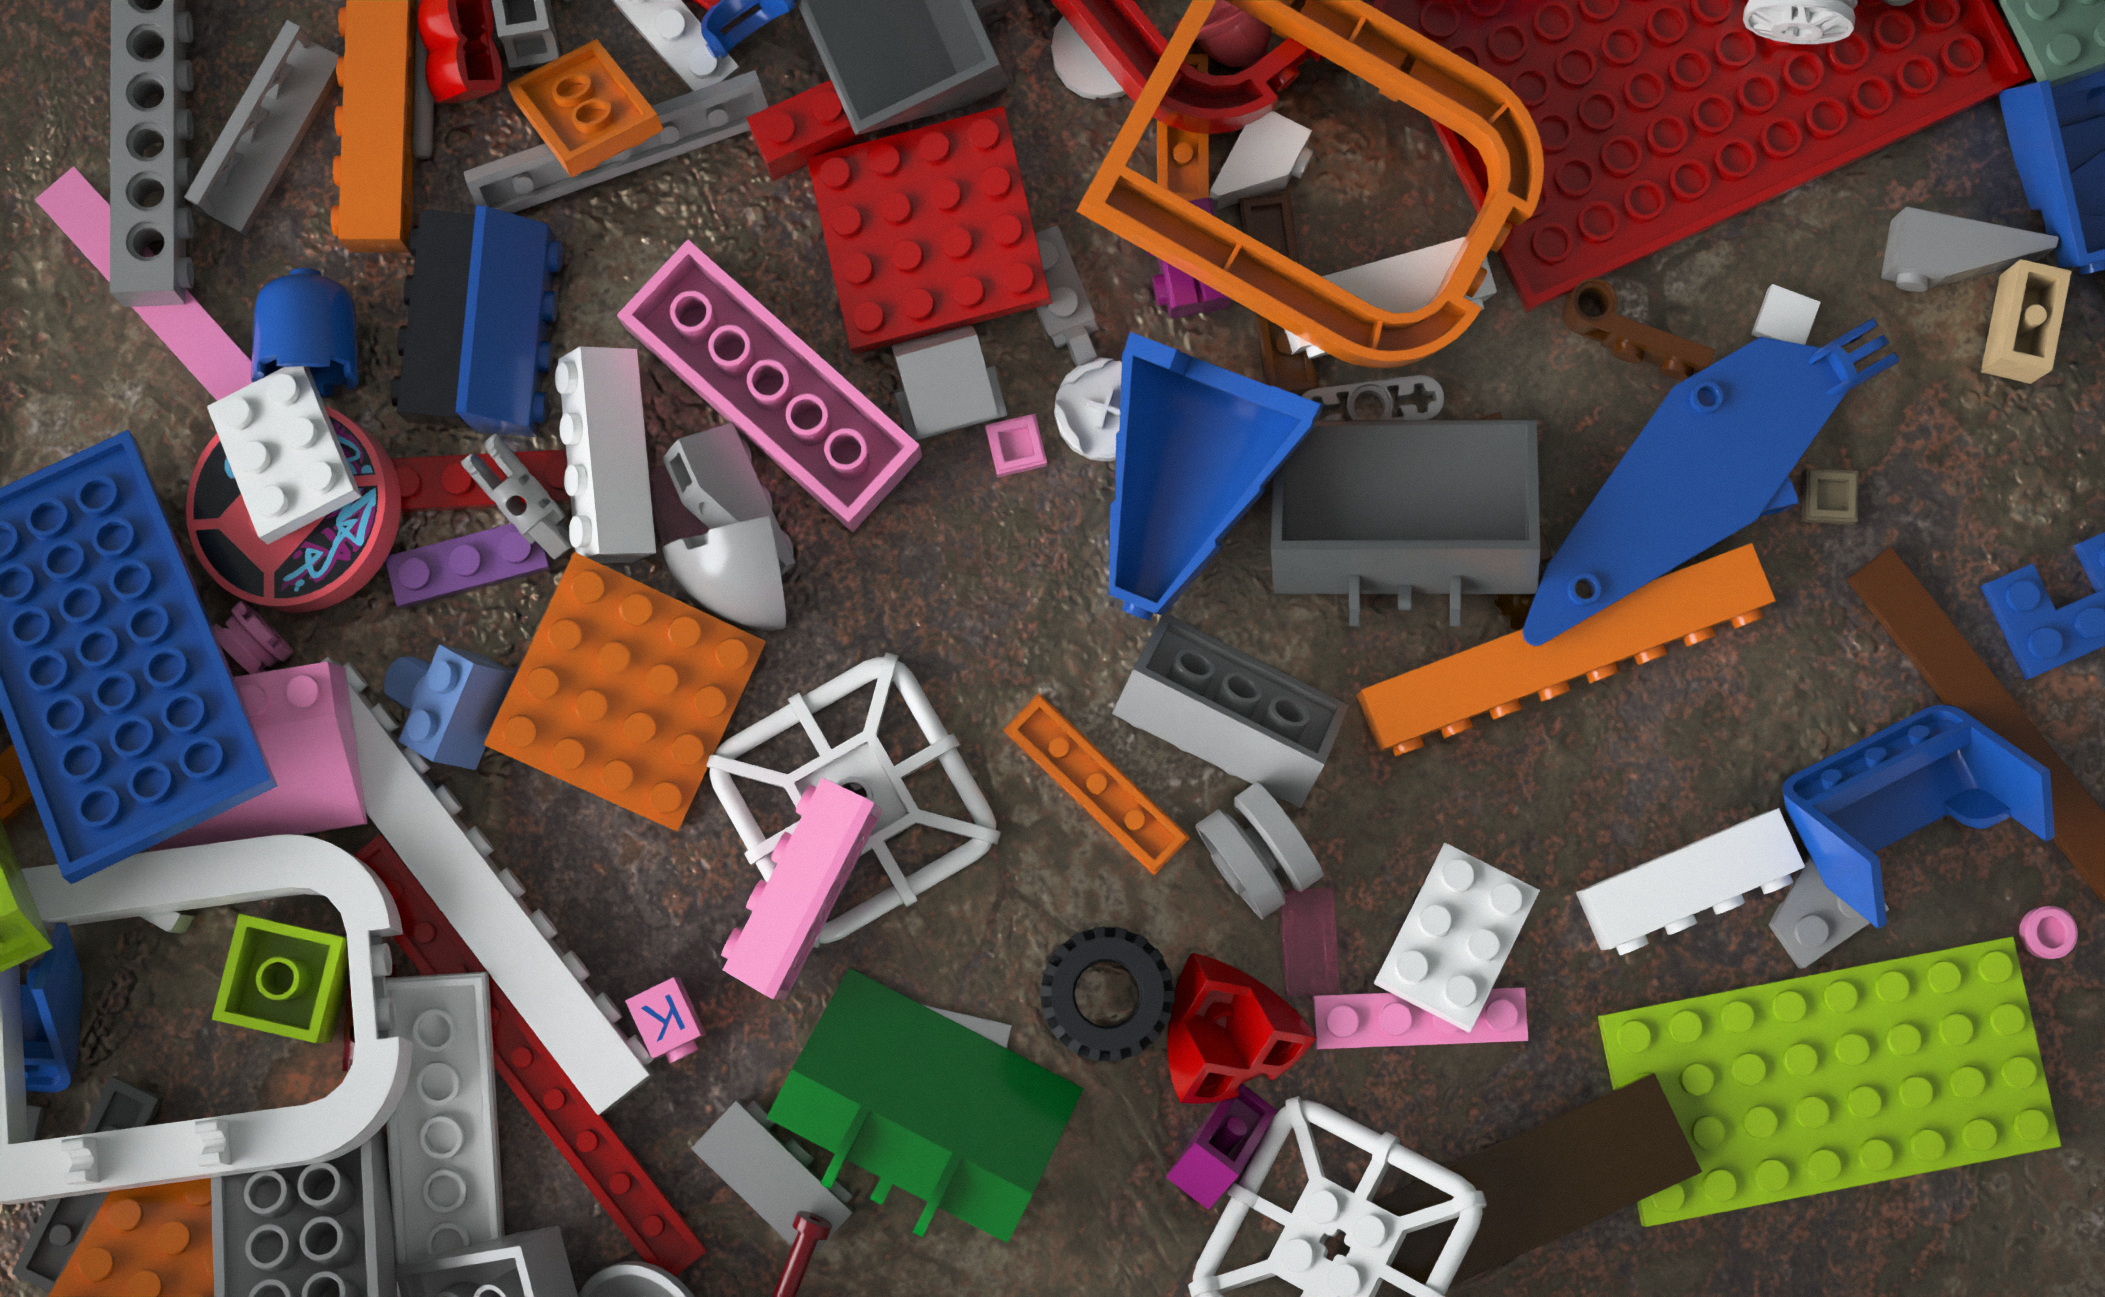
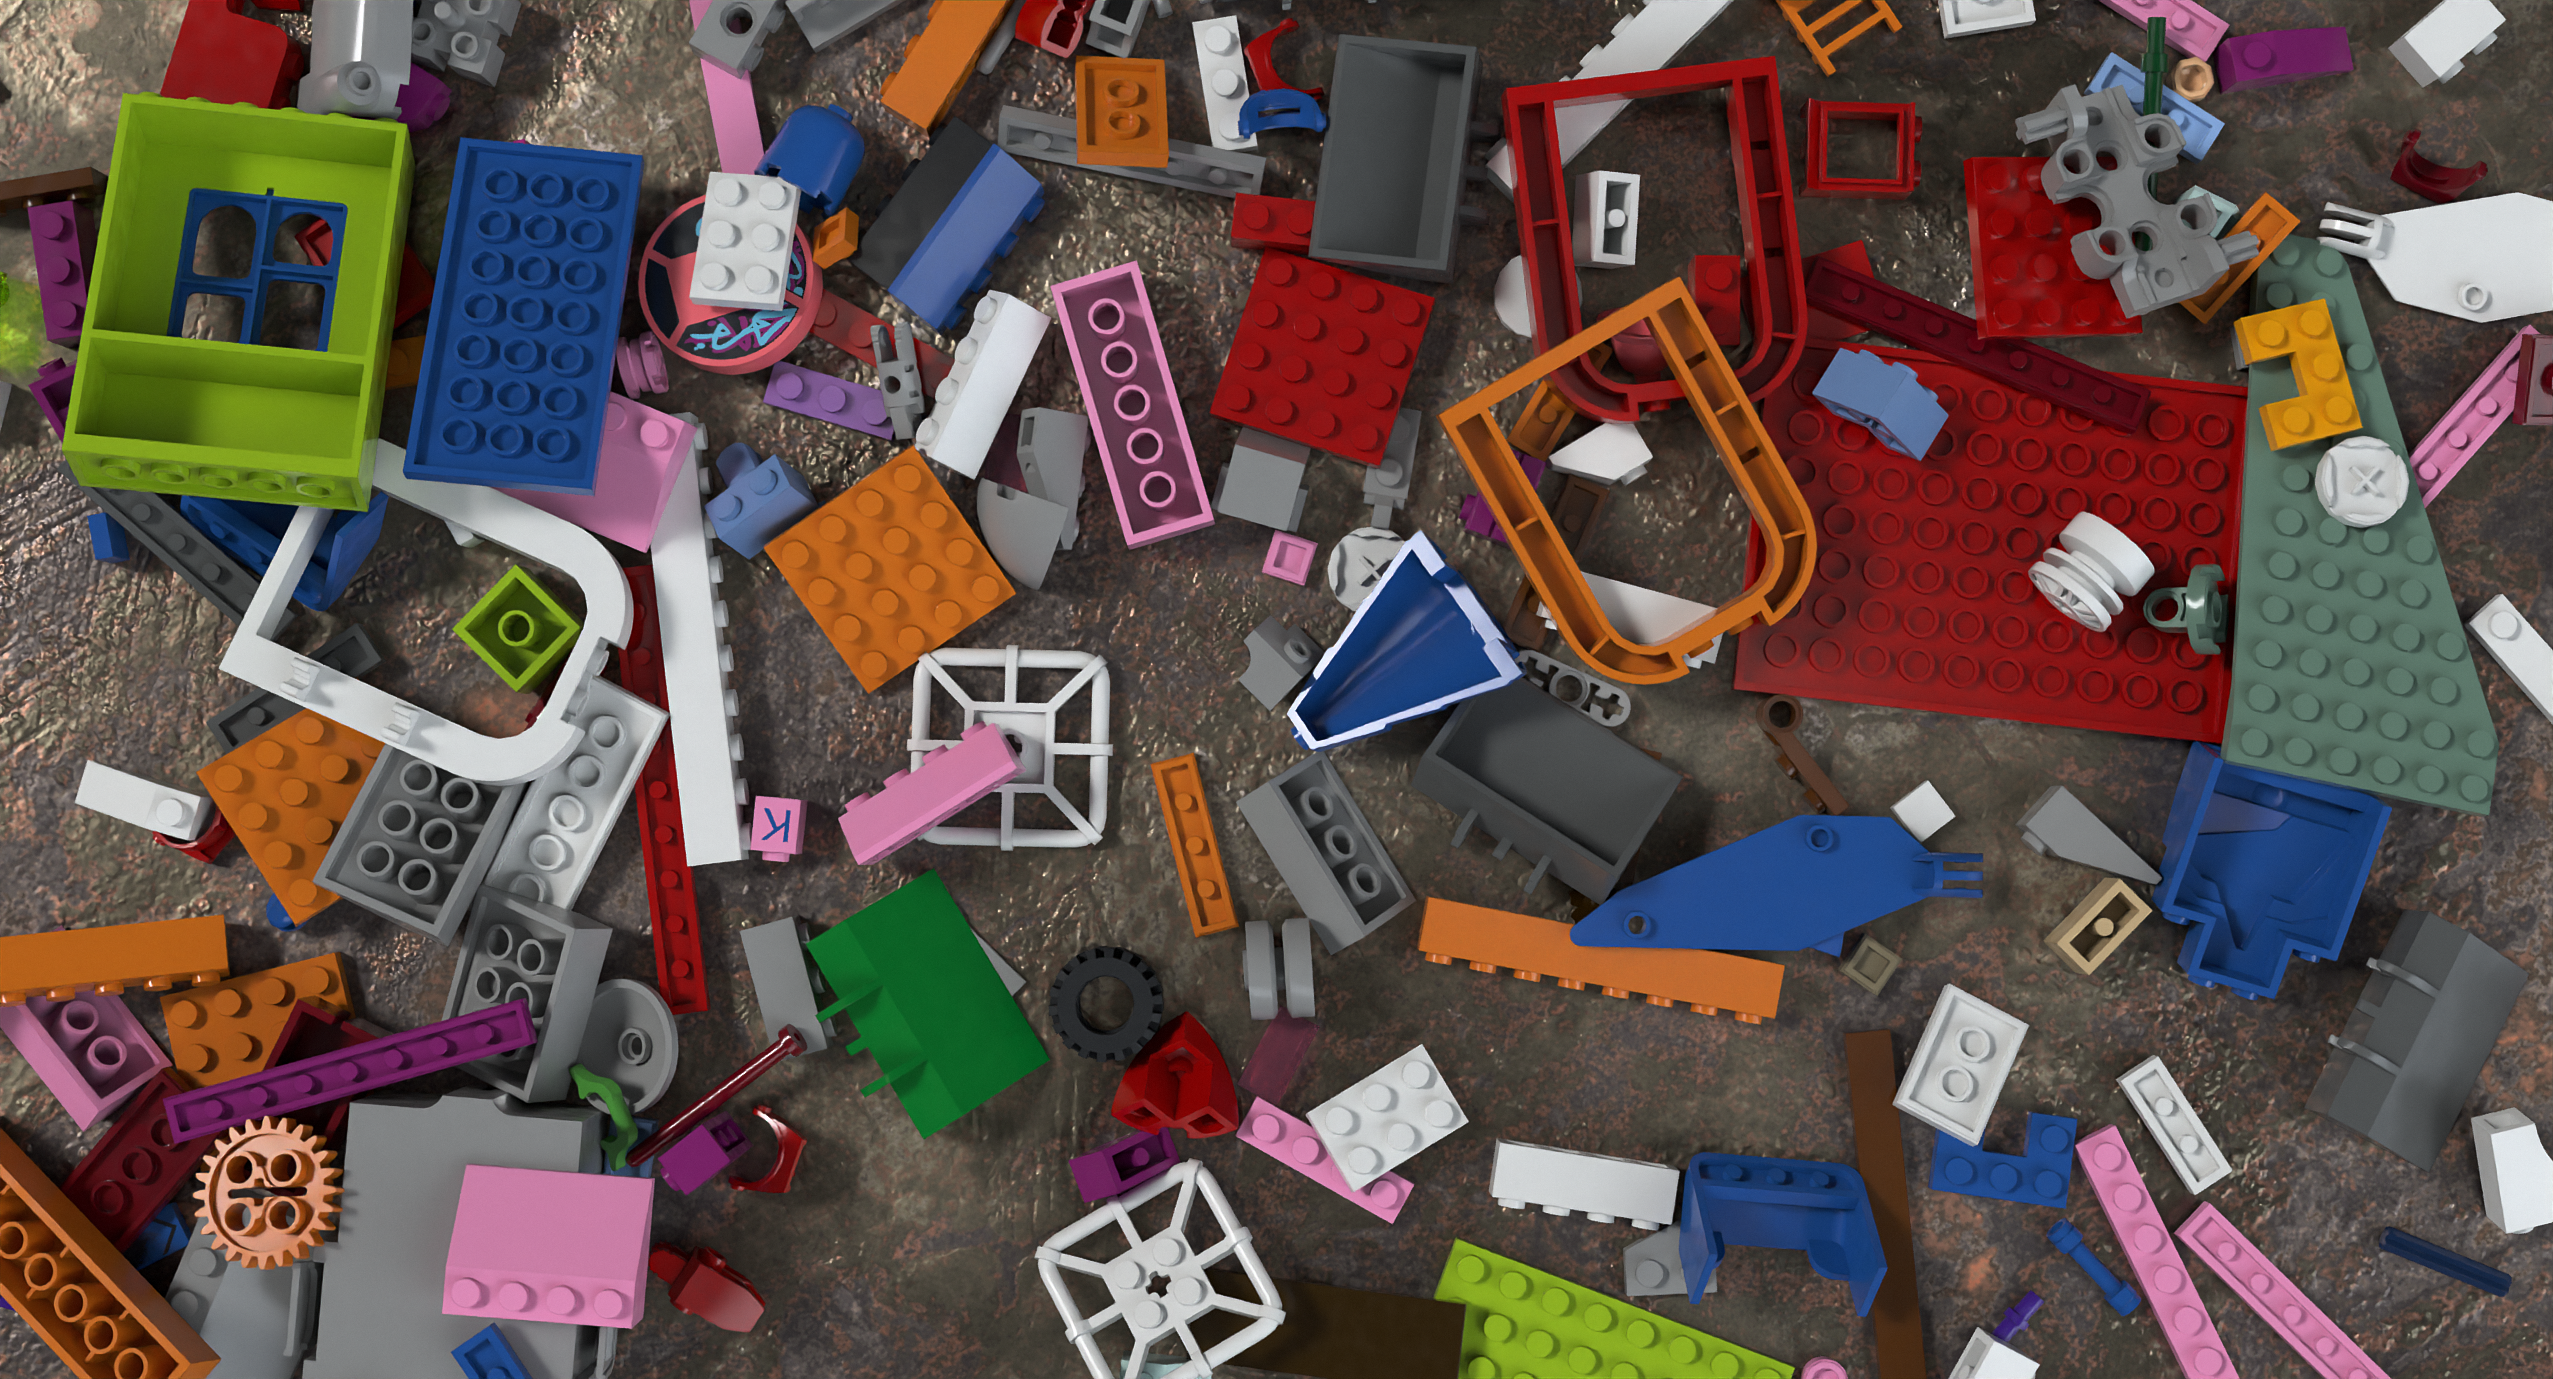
camera: 30 degrees right, 5 degrees up
none -> orange plate [812,207,859,269]
none -> light grey brick [1238,615,1325,711]
none -> white tile [1892,983,2029,1147]

